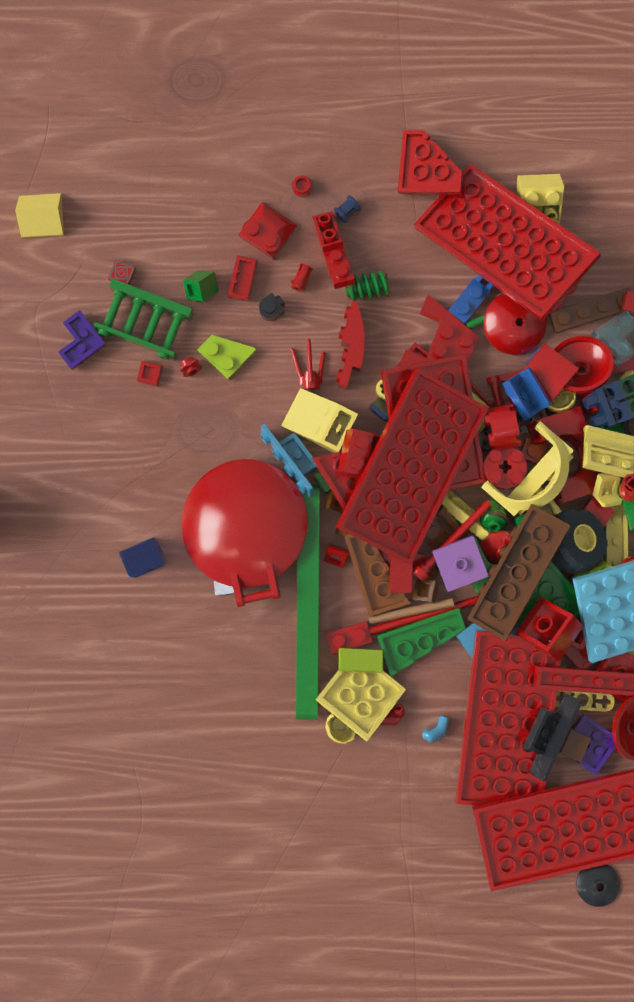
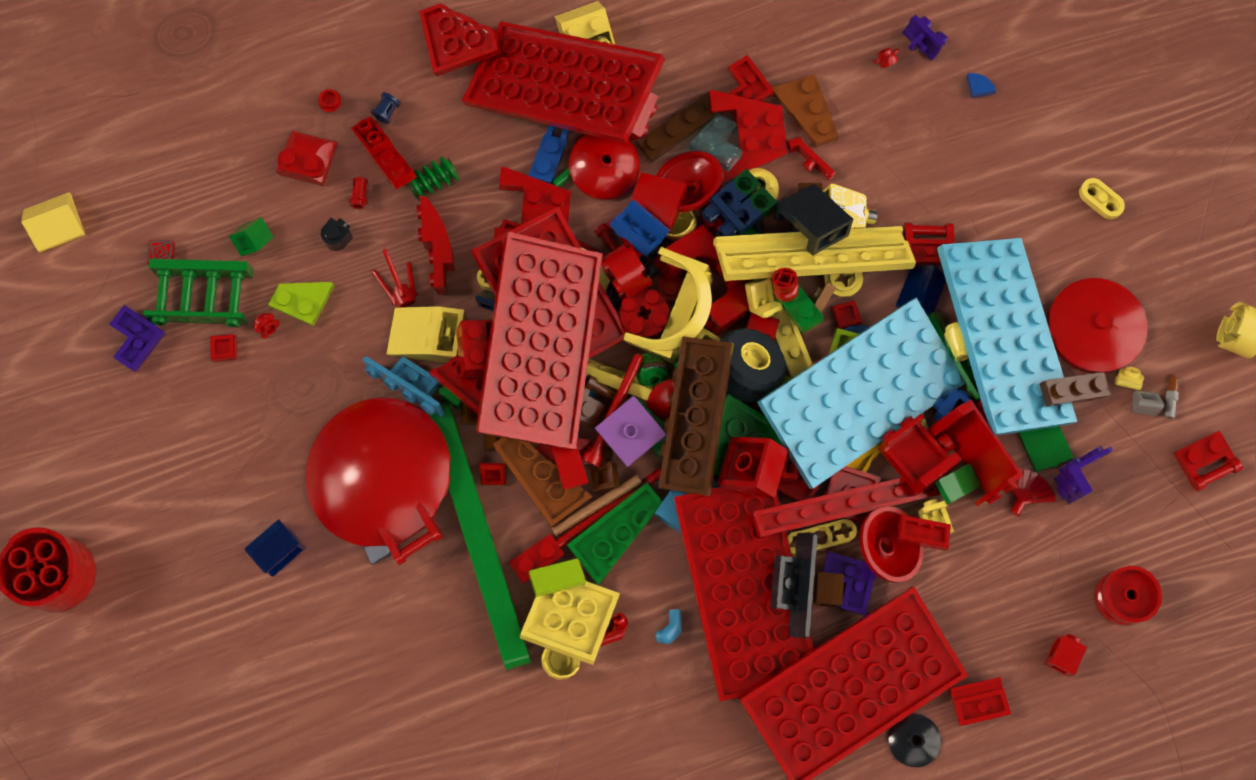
camera: 15 degrees left, 10 degrees down
red plate [228,255,258,302] -> none

